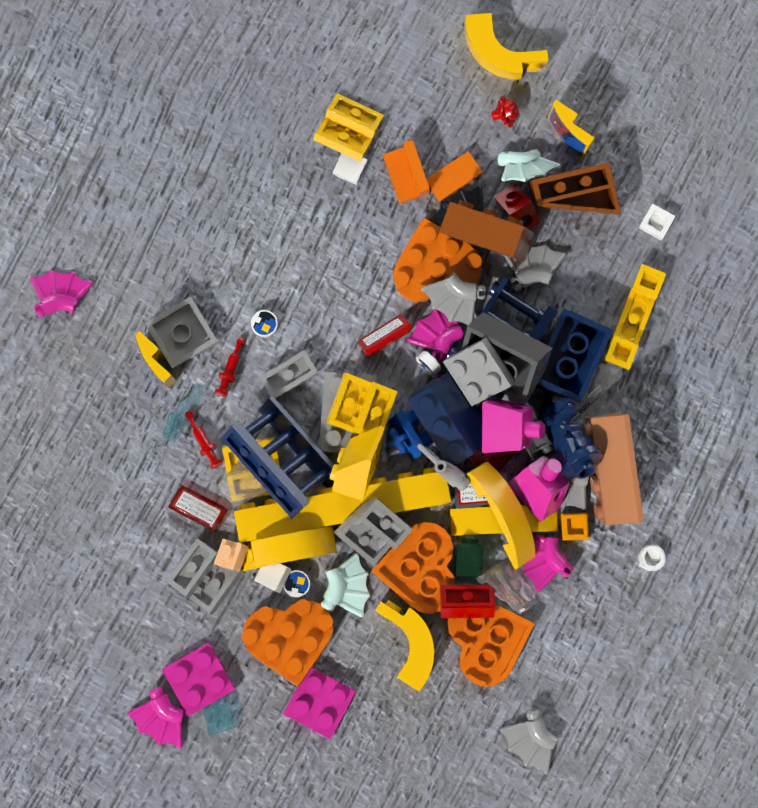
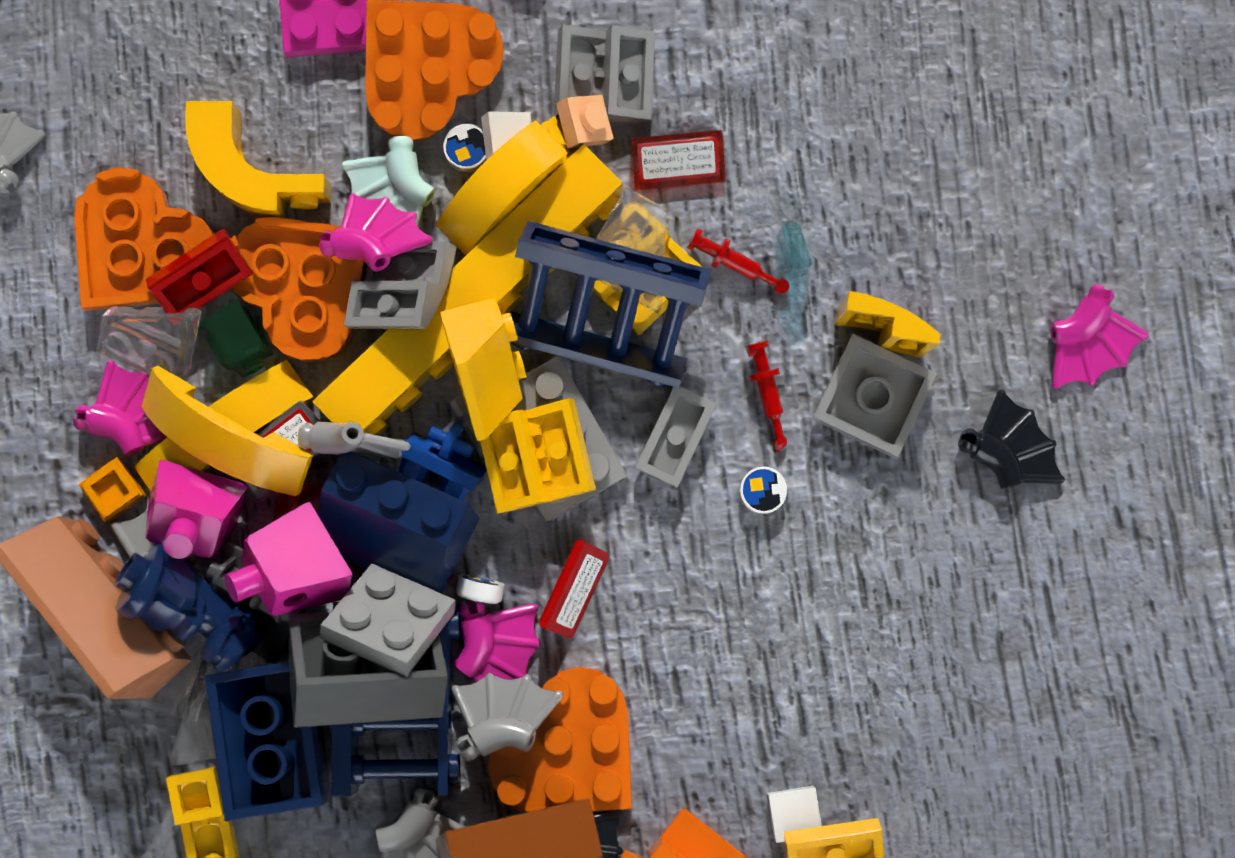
camera: 150 degrees right, 0 degrees up
none -> dark pink arm [319,193,433,271]
none -> black arm [958,390,1065,489]

